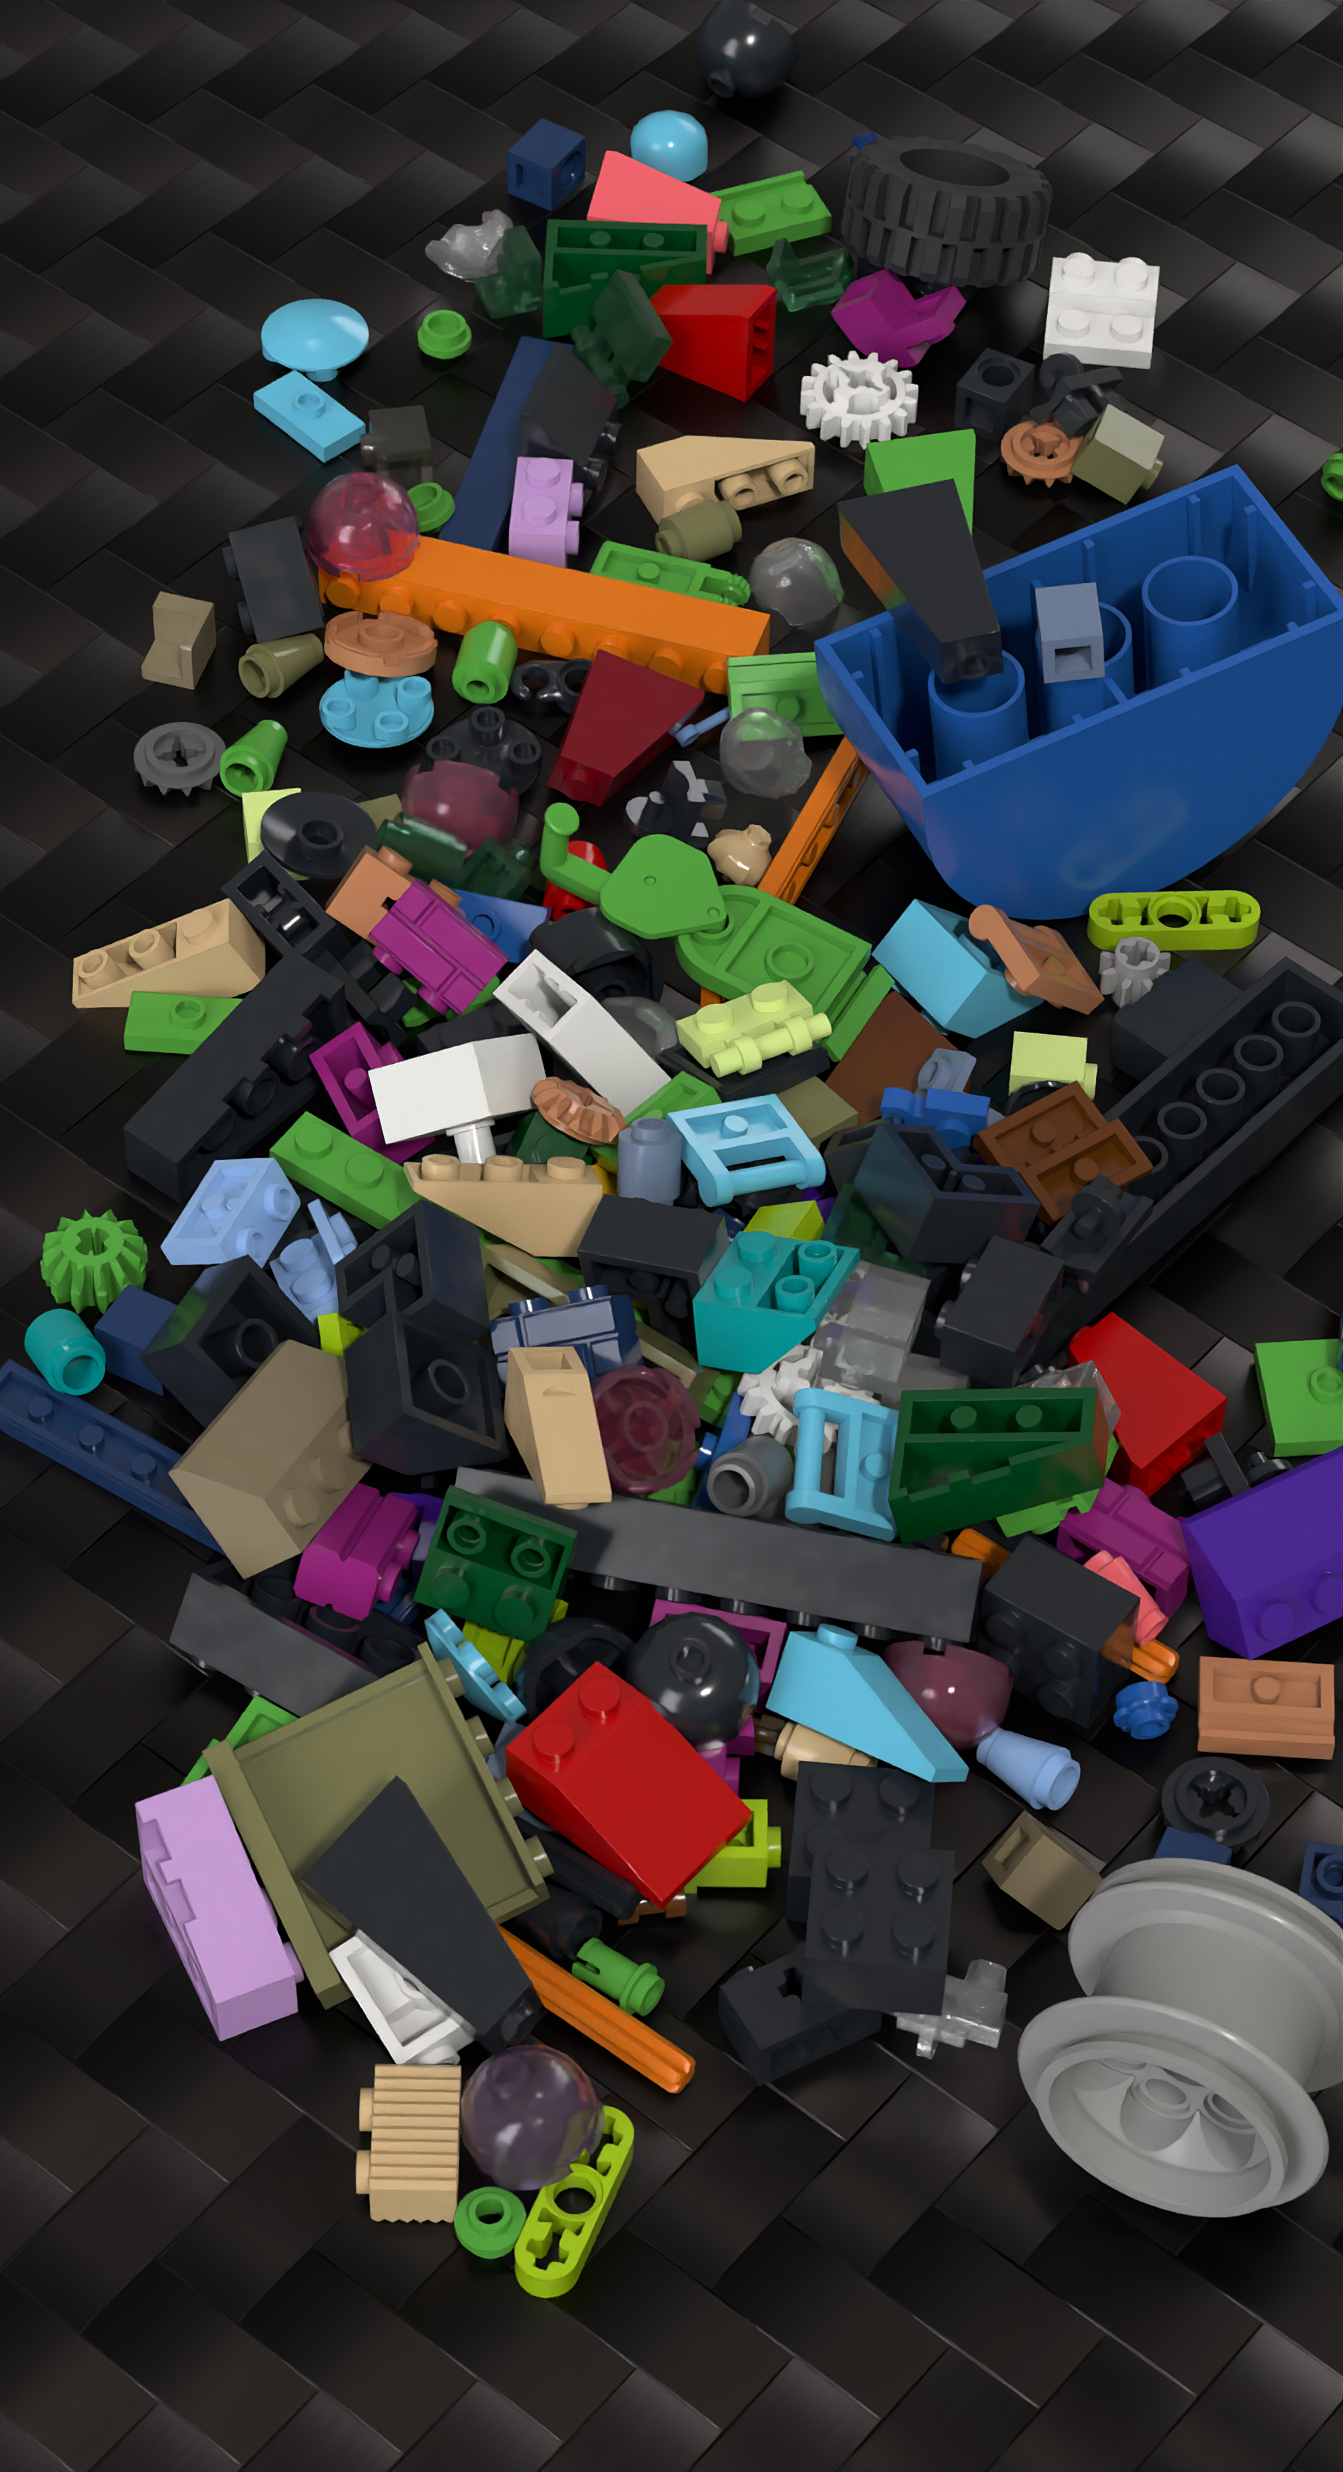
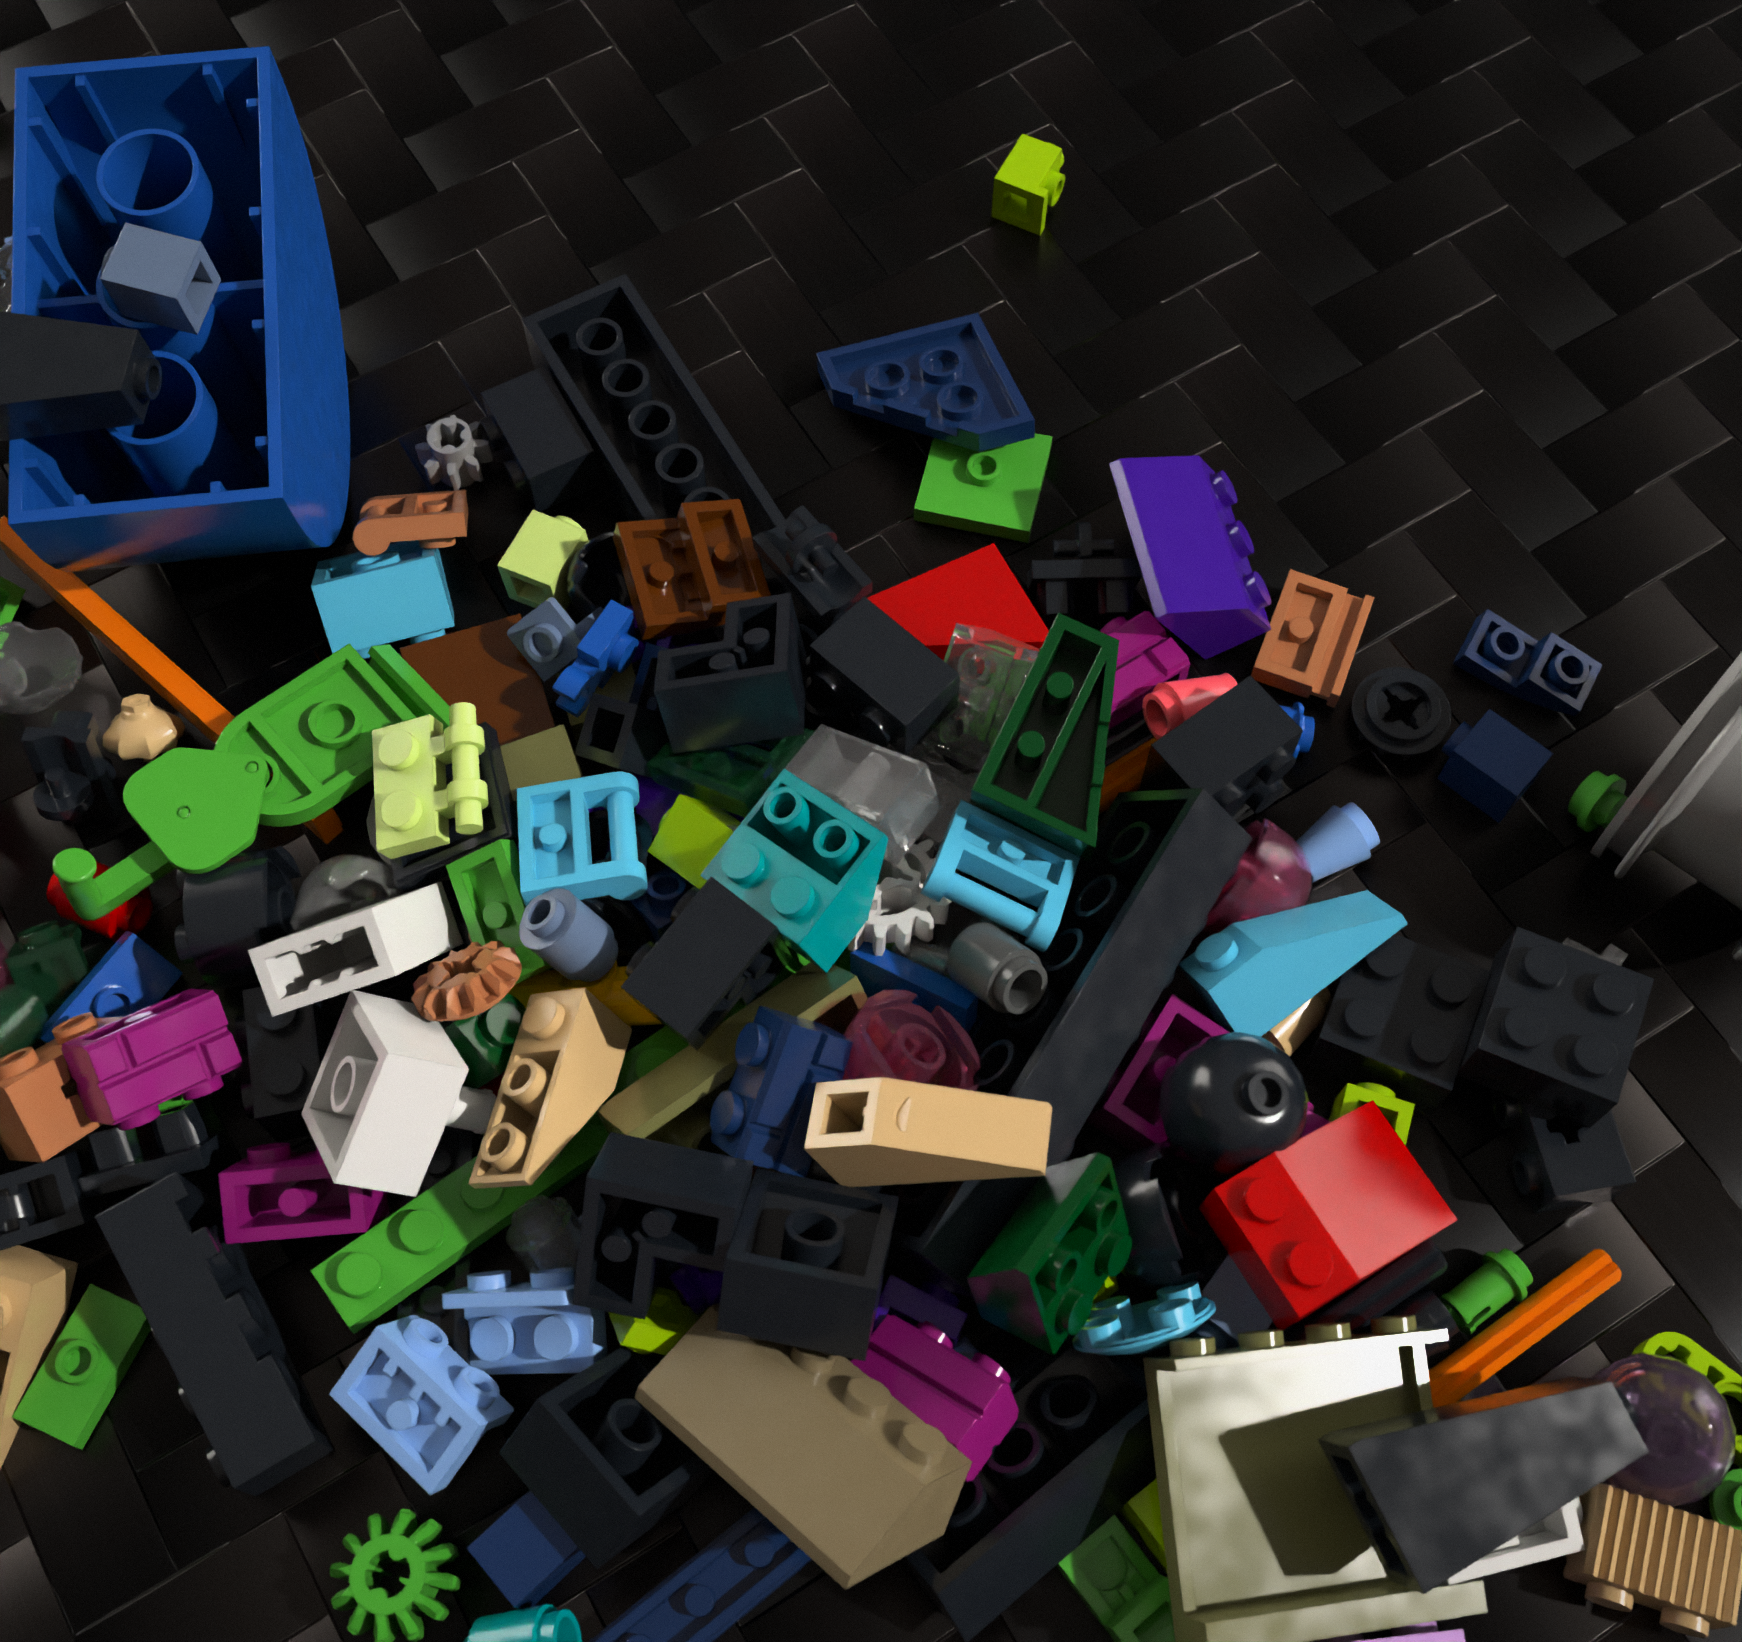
camera: 70 degrees left, 15 degrees up
dark tan panel [981,1810,1103,1930] -> none
lime beam [1087,890,1260,952] -> none

